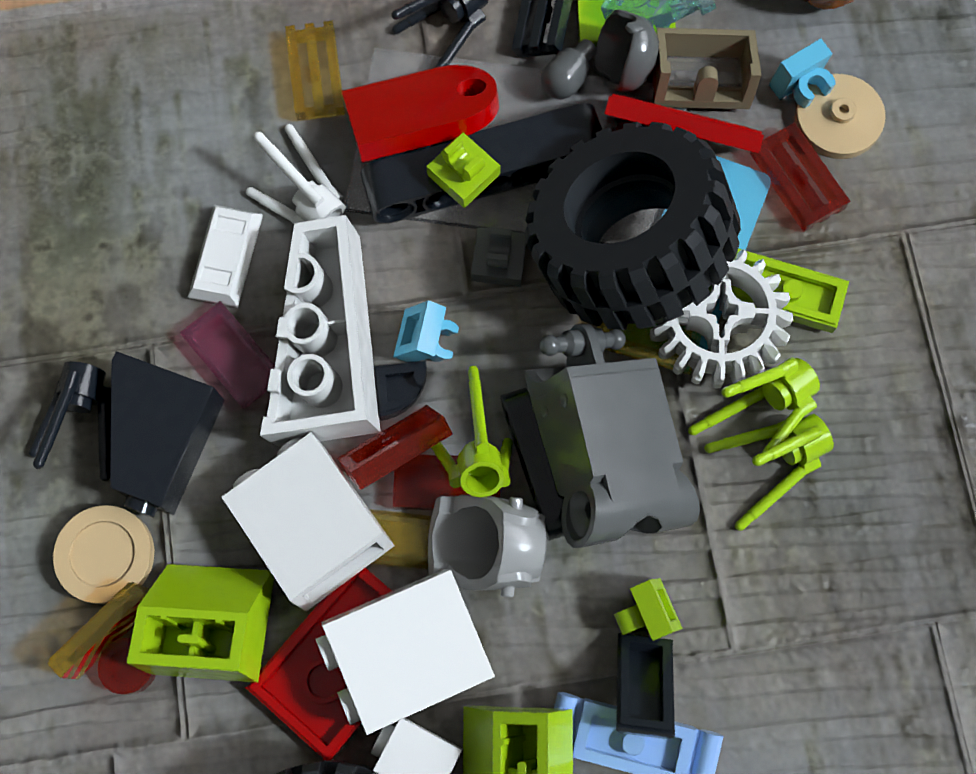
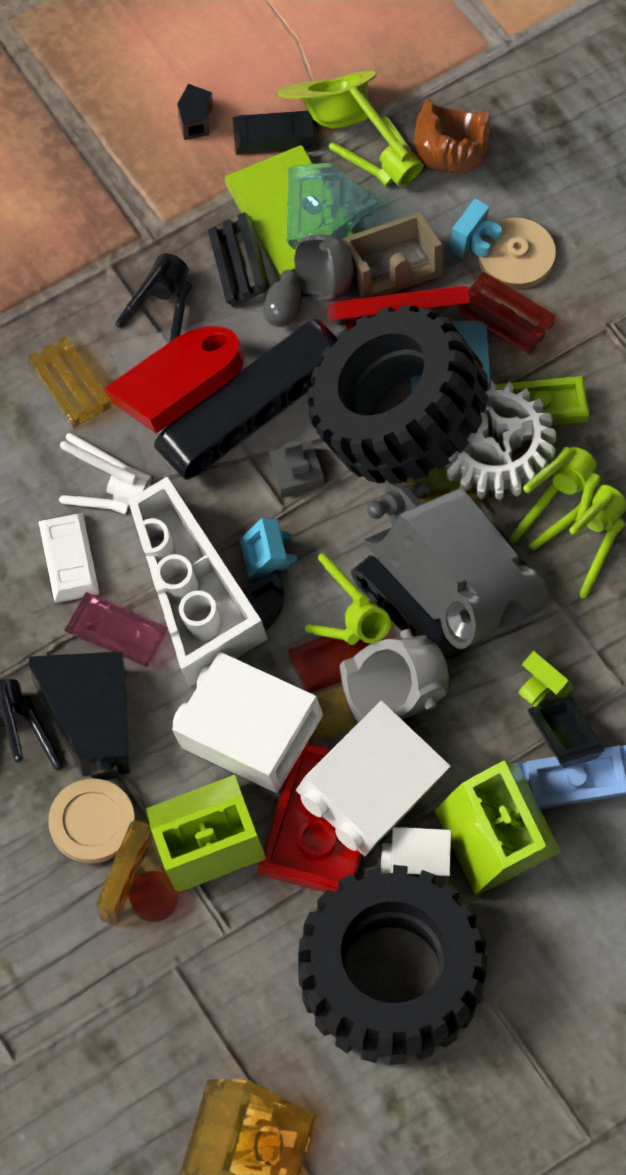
camera: 25 degrees left, 10 degrees down
clear red tile [337,405,453,490] -> none
lime tile [426,132,500,208] -> none

